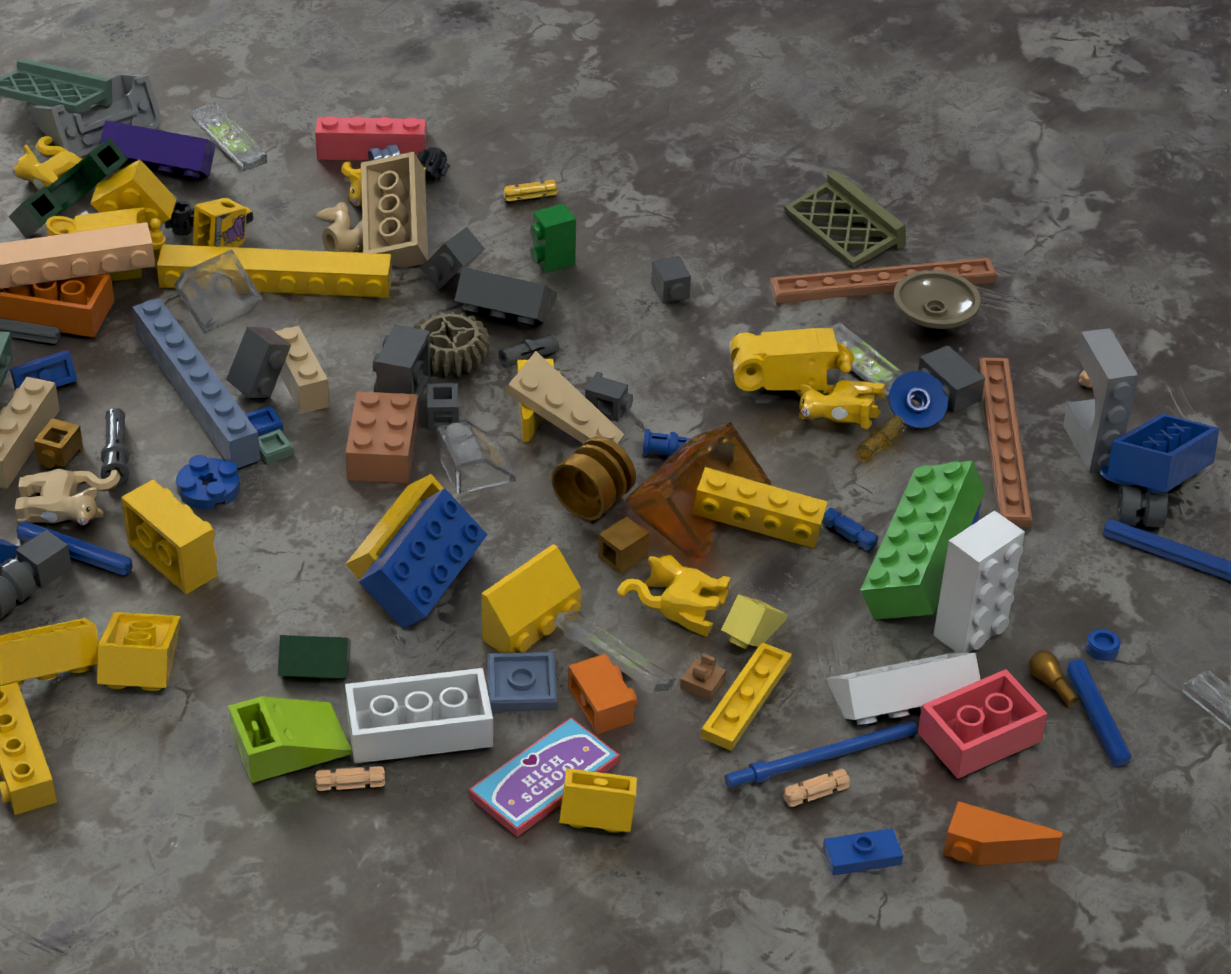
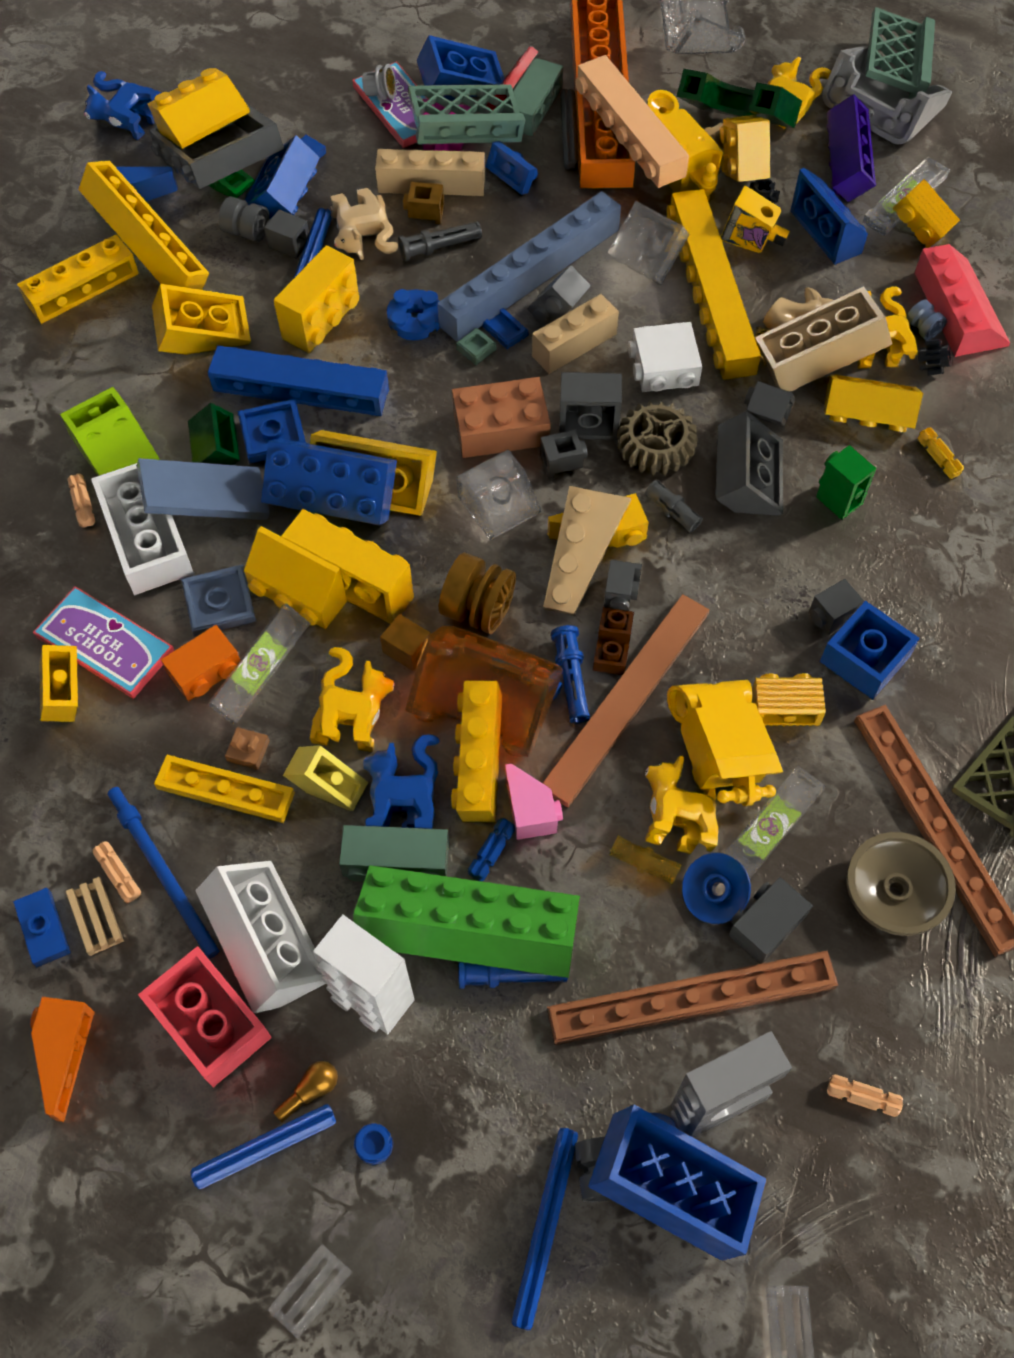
camera: 80 degrees right, 20 degrees up
none -> tan tile [66,877,124,956]
none -> sand blue tile [136,458,269,520]
none -> blue brick [208,345,389,416]
none -> blue plate [237,399,306,464]
none -> yellow brick [281,509,414,624]
none -> sand green brick [339,825,449,882]
none -> blue animal [363,734,440,829]
none -> bright pink slope [505,764,563,840]
none -> nougat tile [543,594,710,808]
none -> reddish brown slope [593,607,634,675]
none -> white brick [628,322,702,392]
none -> yellow brick [752,673,826,726]
none -> blue slope [790,168,868,265]
none -> blue brick [820,601,920,700]
none -> yellow slope [824,373,923,432]
none -> yellow brick [893,179,960,248]

